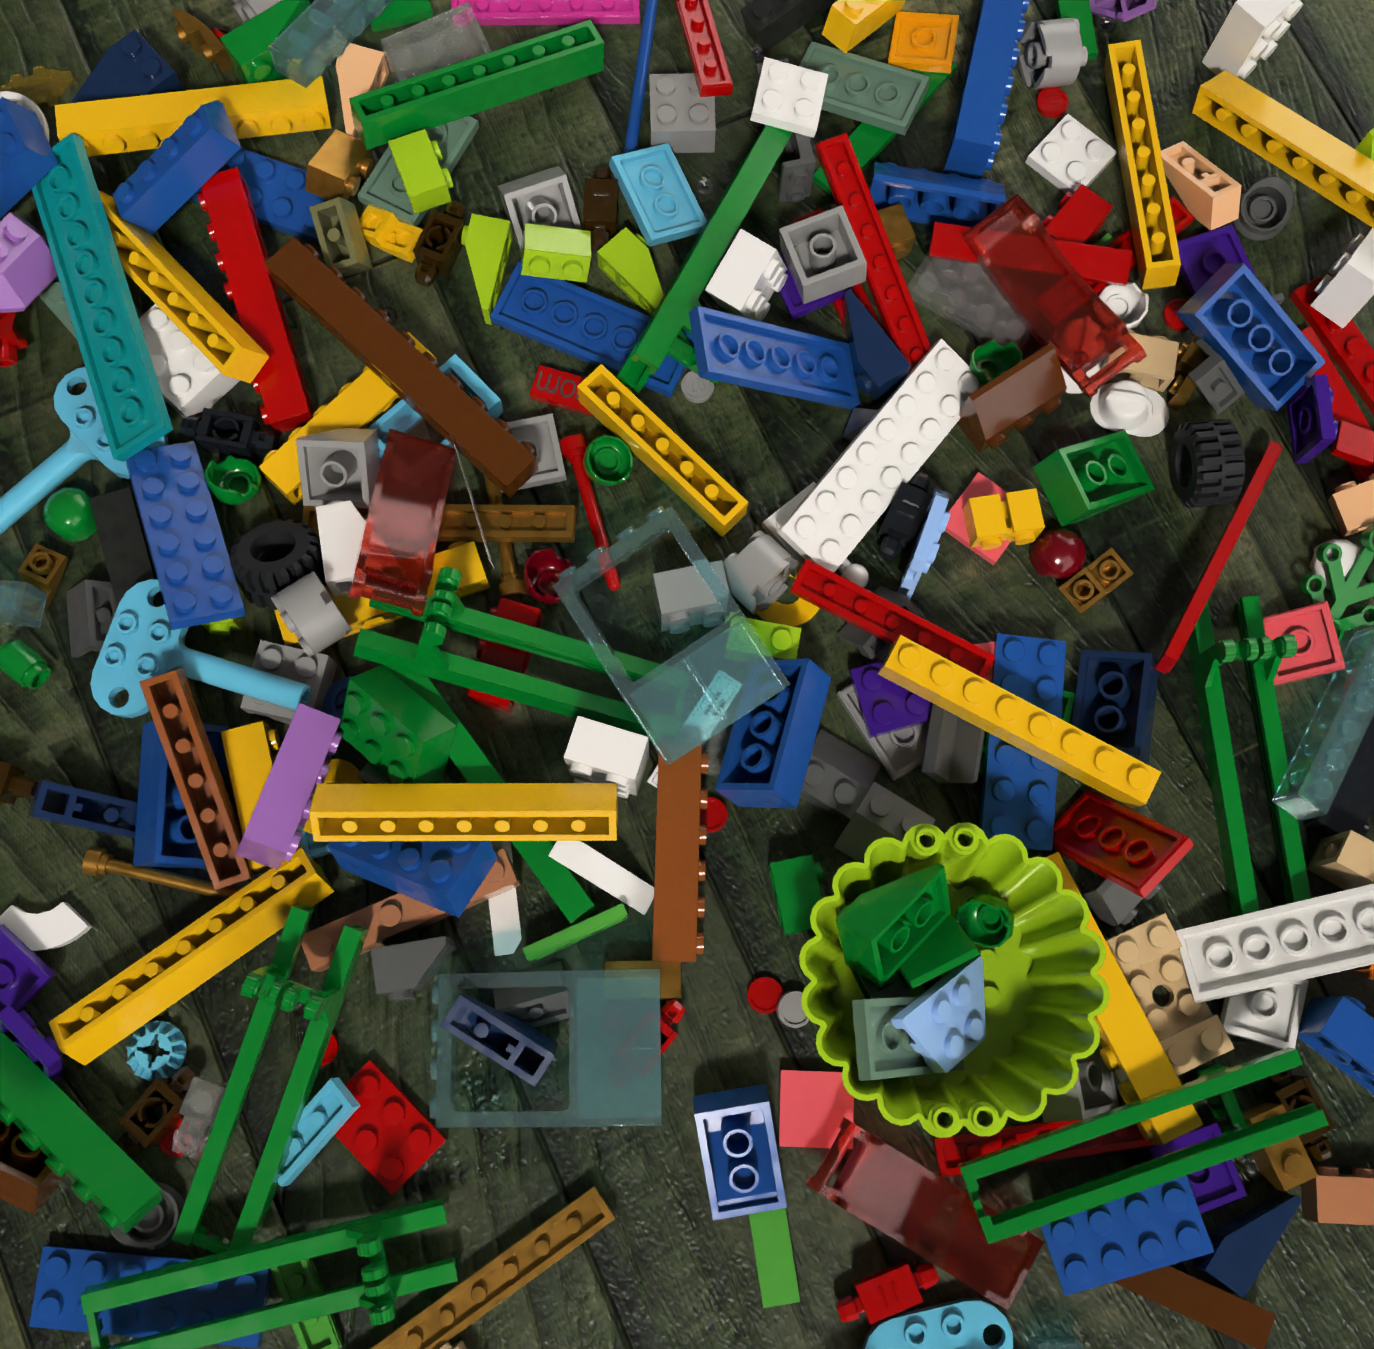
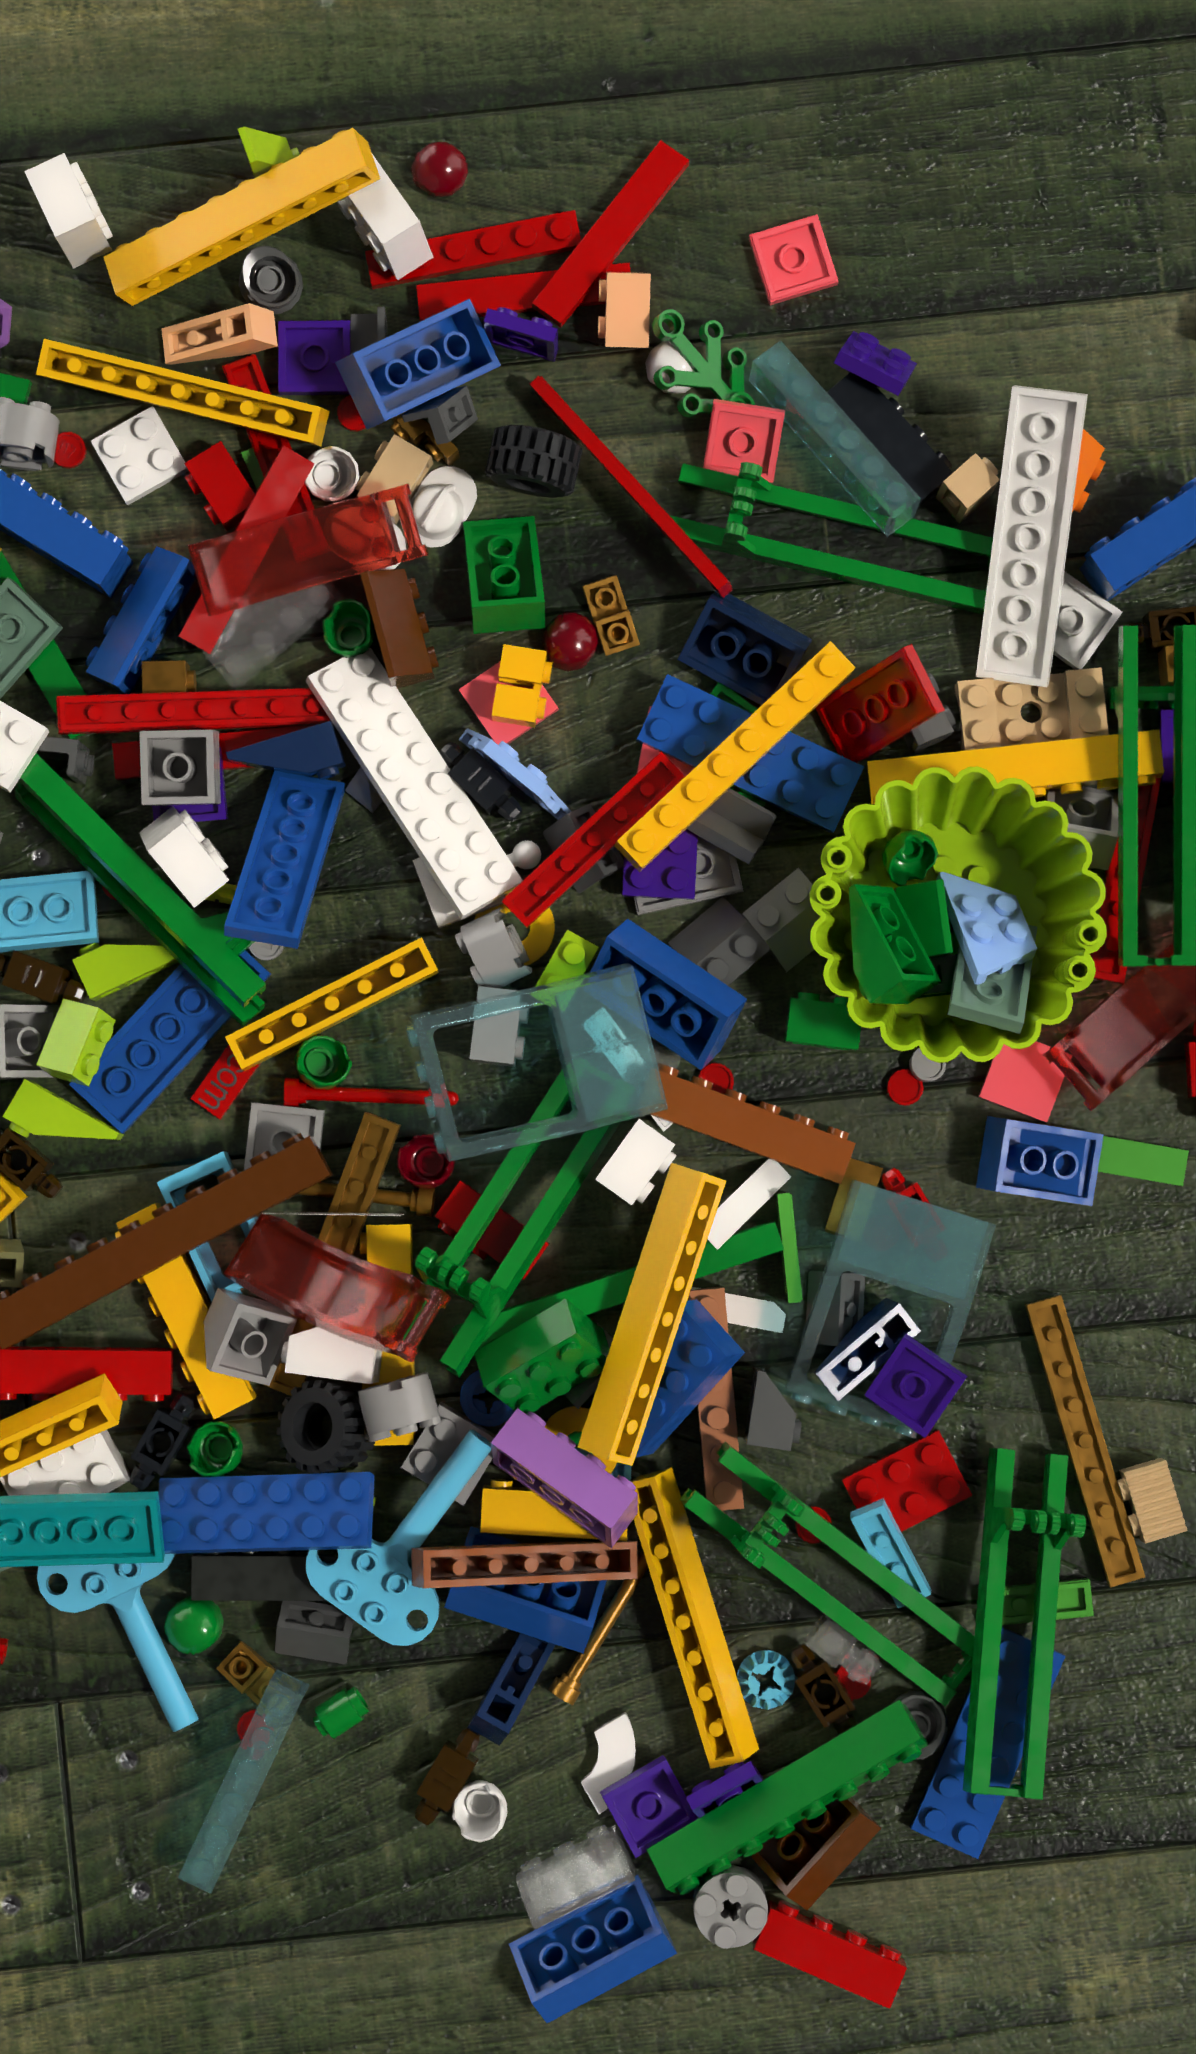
camera: 65 degrees left, 10 degrees up
none -> dark purple plate [864,1334,968,1438]

